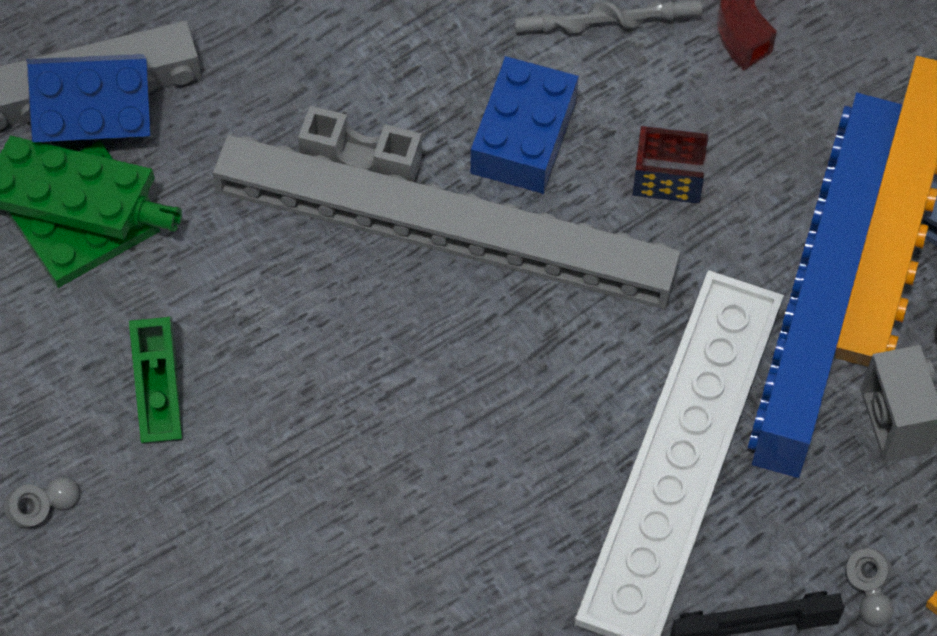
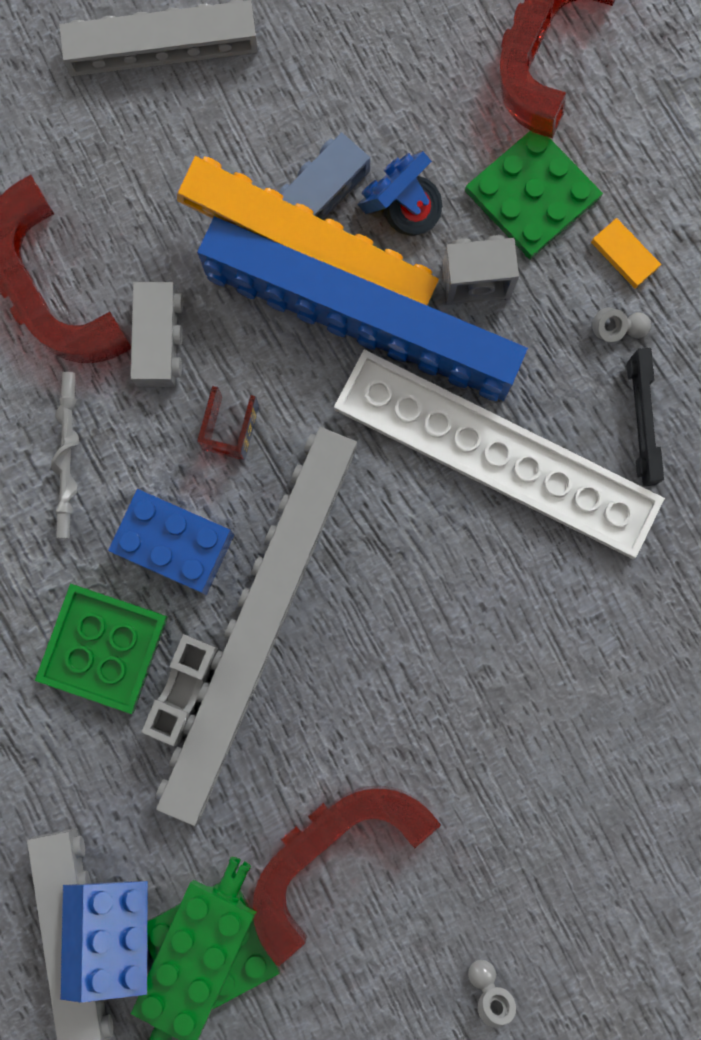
camera: 80 degrees left, 20 degrees up
green slope [129,316,182,443] -> none
none -> green plate [35,583,168,714]
none -> light grey brick [131,282,183,387]
none -> clear red arch [253,786,441,967]

